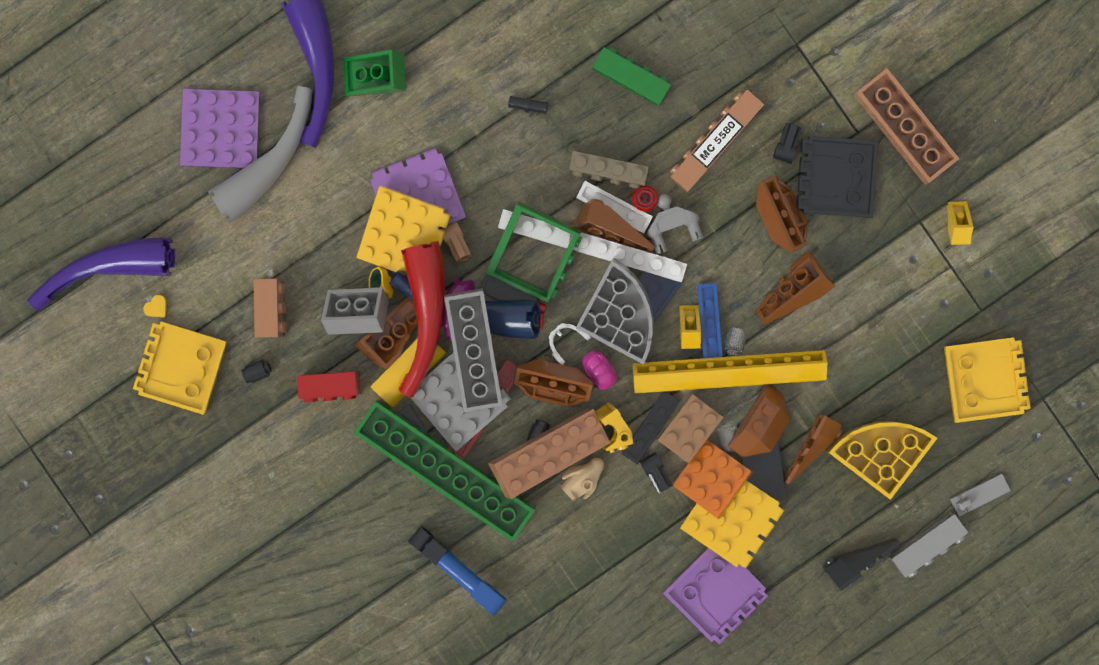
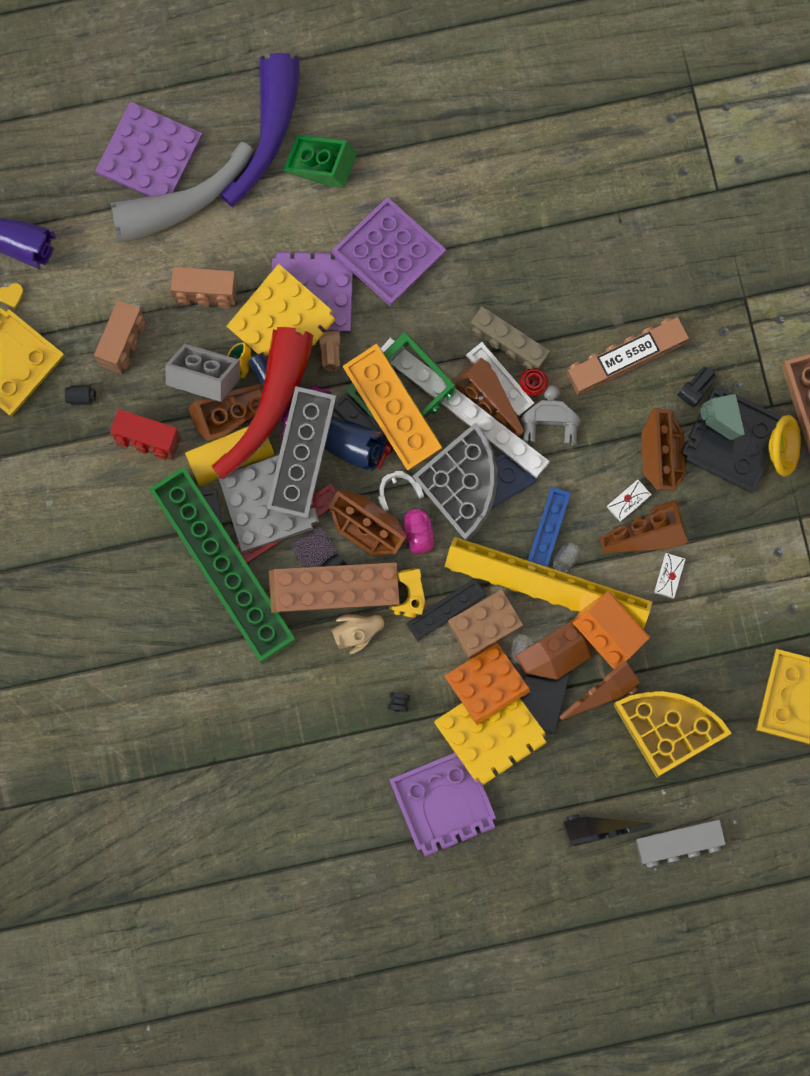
camera: 30 degrees right, 10 degrees down
blue piece [408,526,507,616] -> none
black pin [508,96,548,114] -> none
green brick [592,47,671,107] -> none
black piece [639,452,673,493] -> none
yellow slope [679,305,701,349] -> none
light grey hinge [949,473,1011,517] -> none
none -> nougat brick [171,267,238,308]
none -> clear purple piece [290,526,337,568]
none -> medium lavender plate [332,197,446,307]
none -> light orange plate [342,344,443,471]
none -> black wheel [387,692,410,713]
none -> orange slope [573,590,650,669]
none -> white tile [607,480,652,522]
none -> white tile [654,553,685,599]
none -> sand green slope [700,394,745,440]
none -> yellow piece [769,415,801,477]

